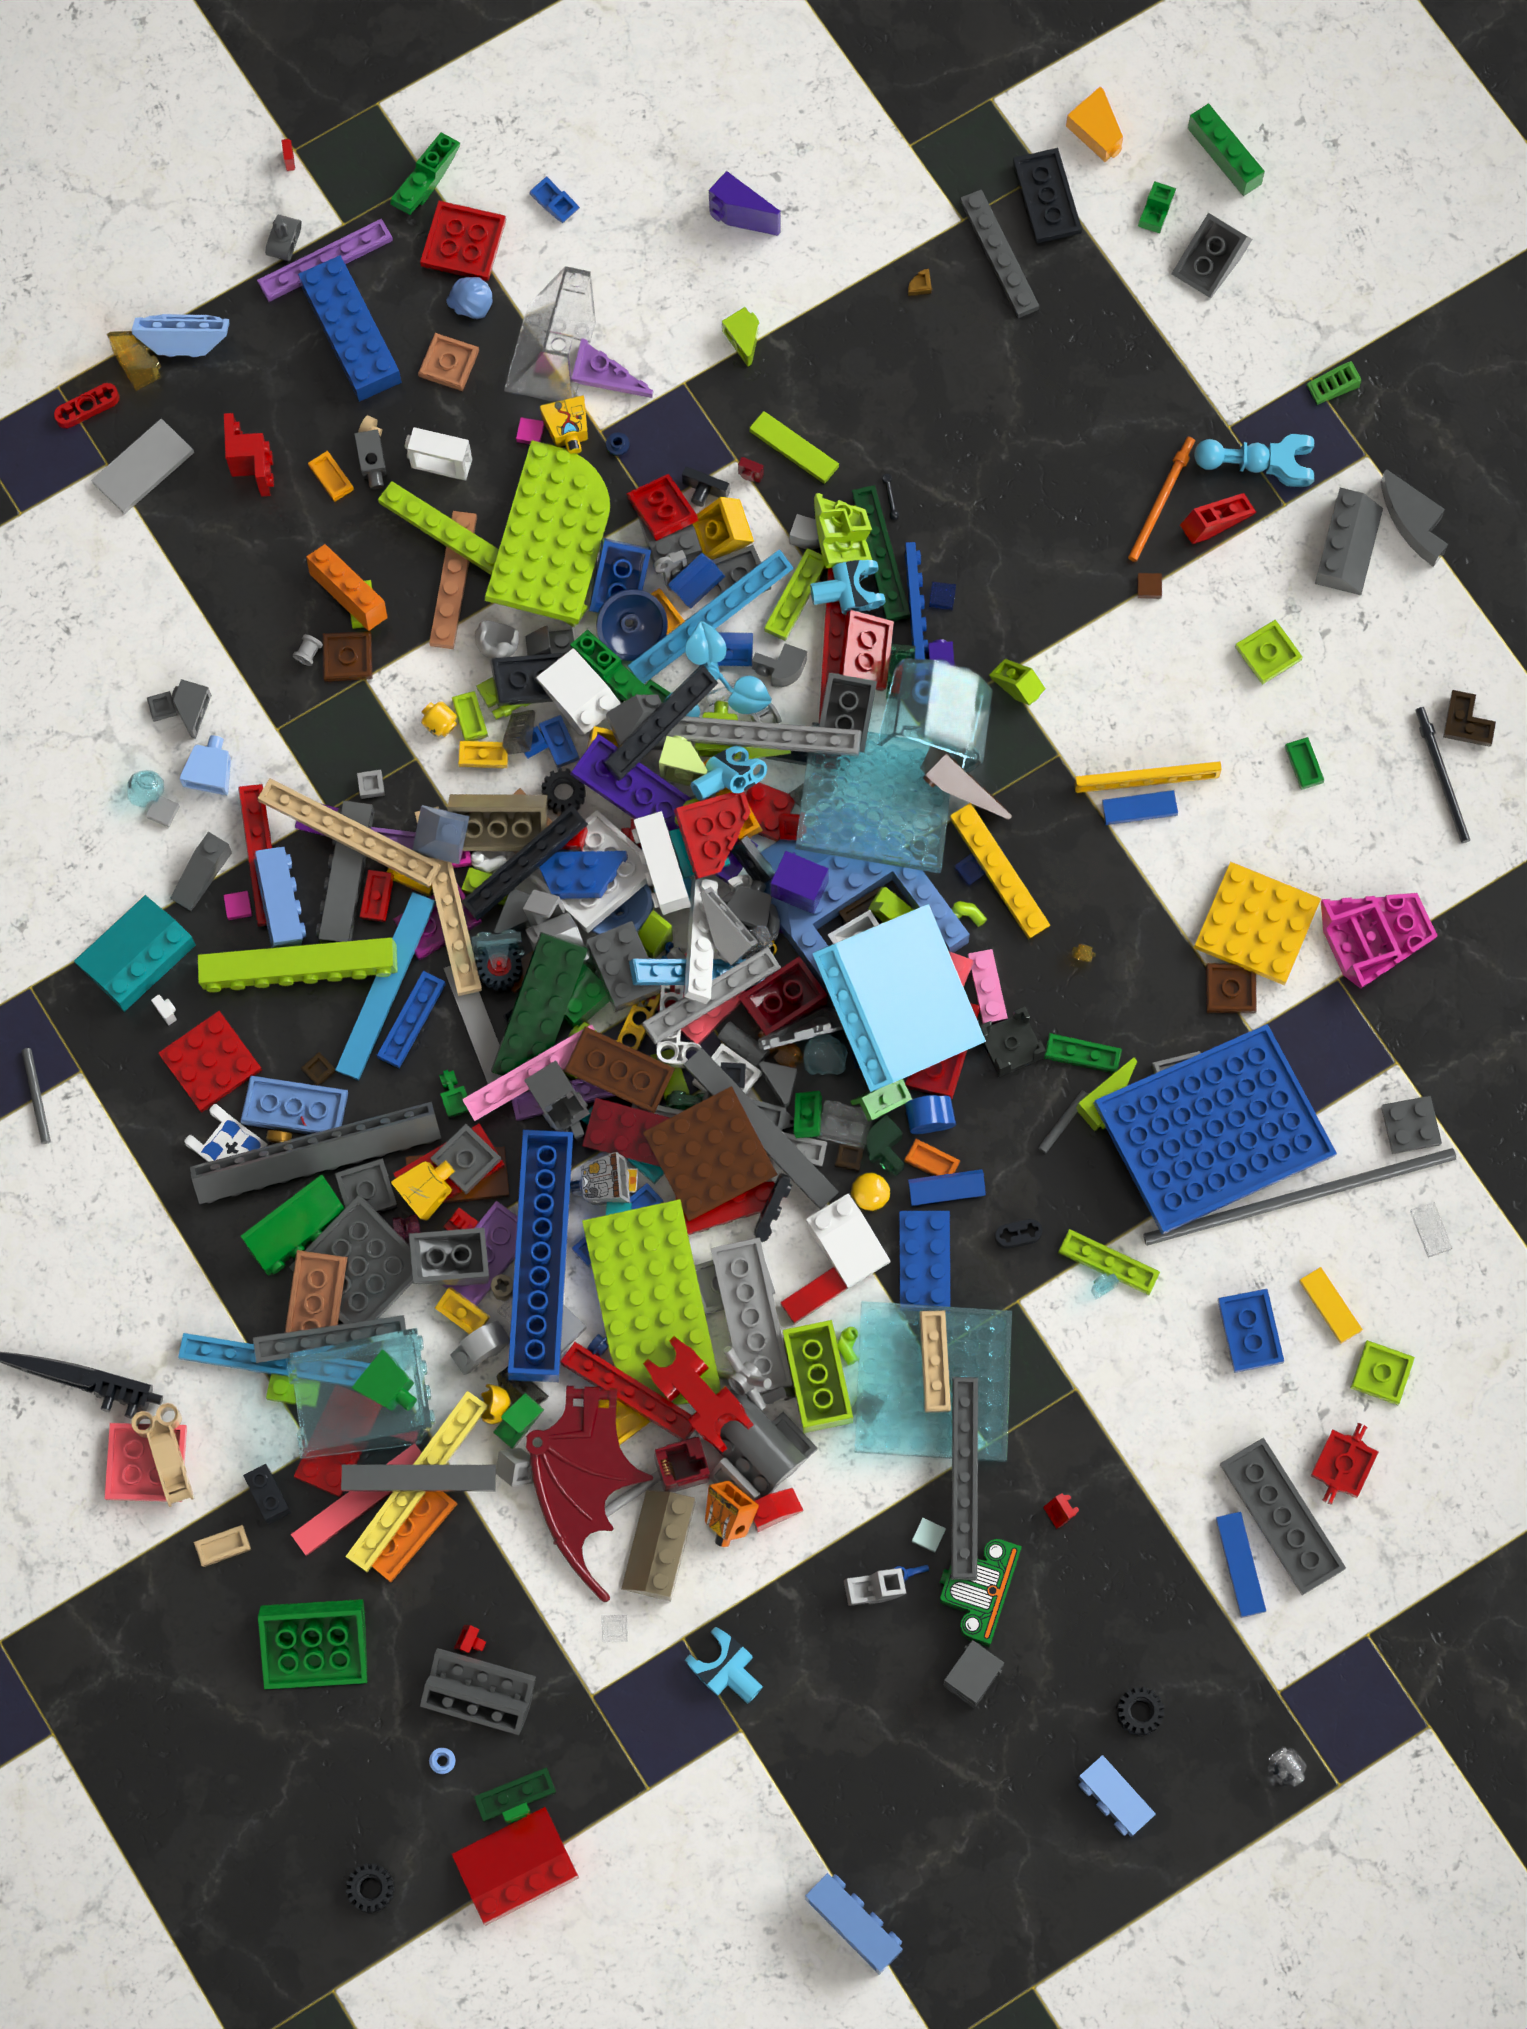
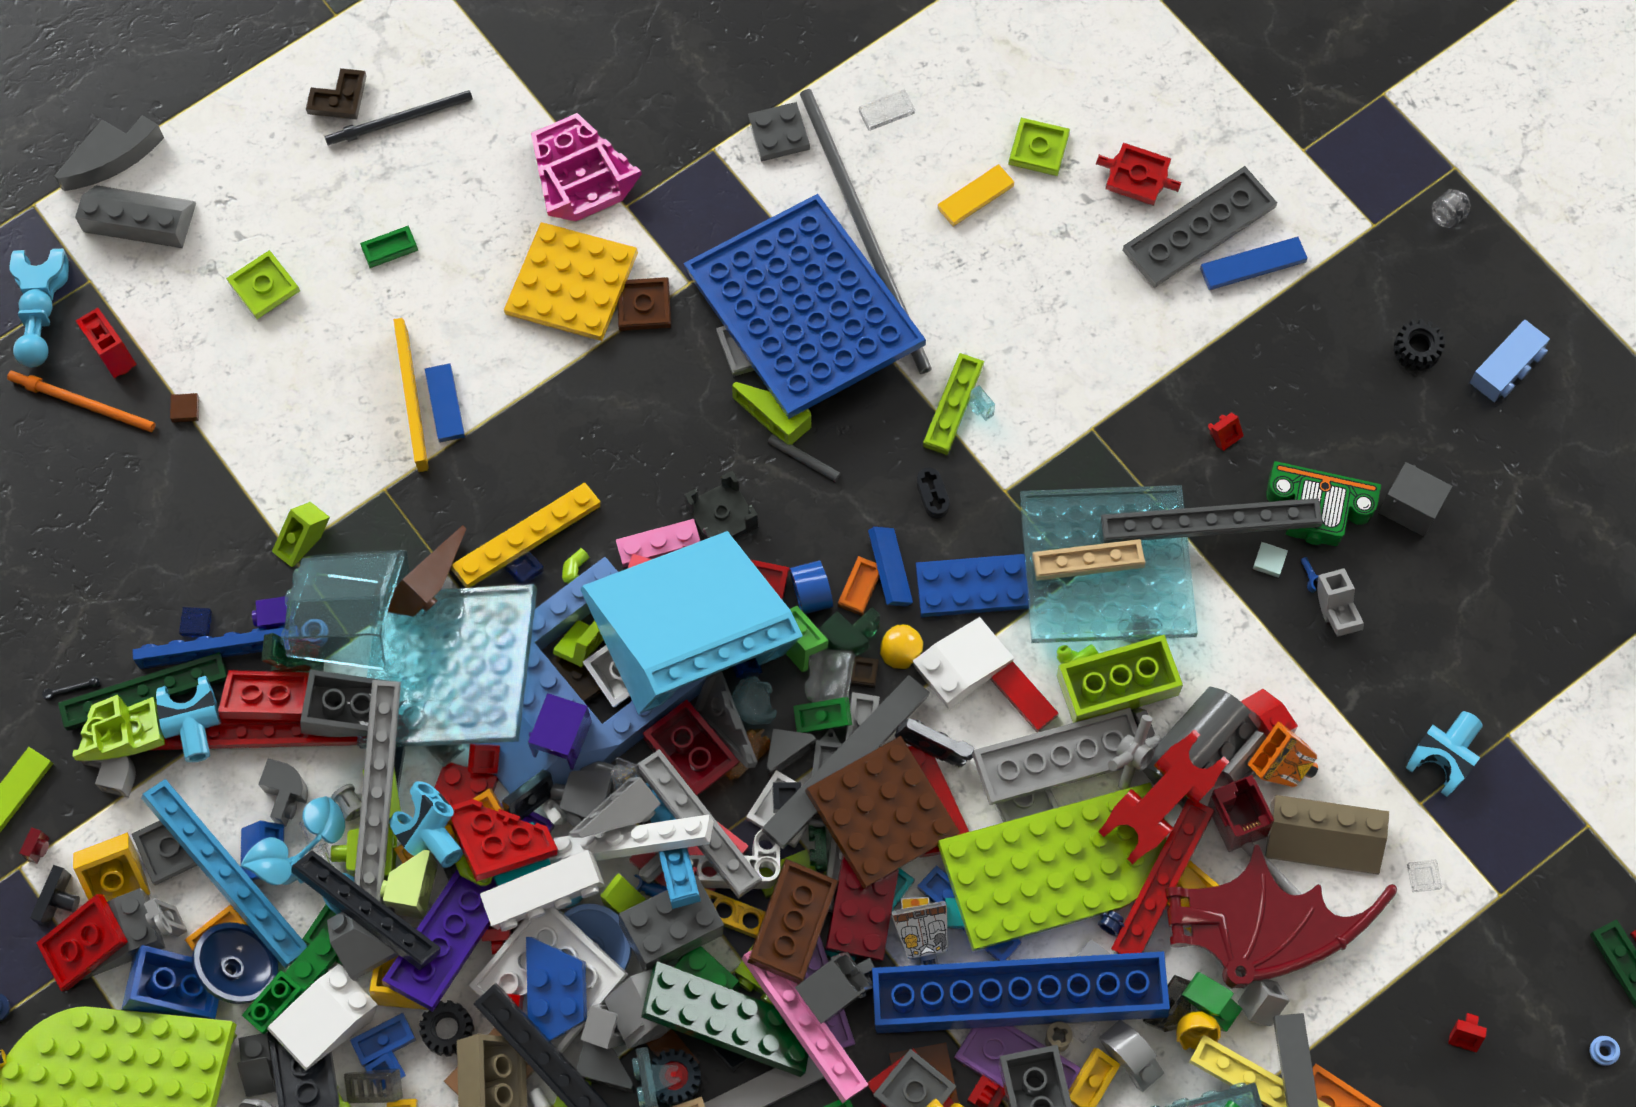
camera: 95 degrees left, 5 degrees down
dark grey brick [420,1648,536,1735] -> none
blue panel [668,553,726,609] -> none
dark grey axle [718,1021,770,1068] -> none
lime plate [764,548,825,641] -> none
dark grey tile [772,1412,818,1466] -> none
green tile [1044,1033,1122,1074] -> none
clear yellow plate [1072,944,1096,963] -> none
blue plate [1217,1289,1284,1373] -> none

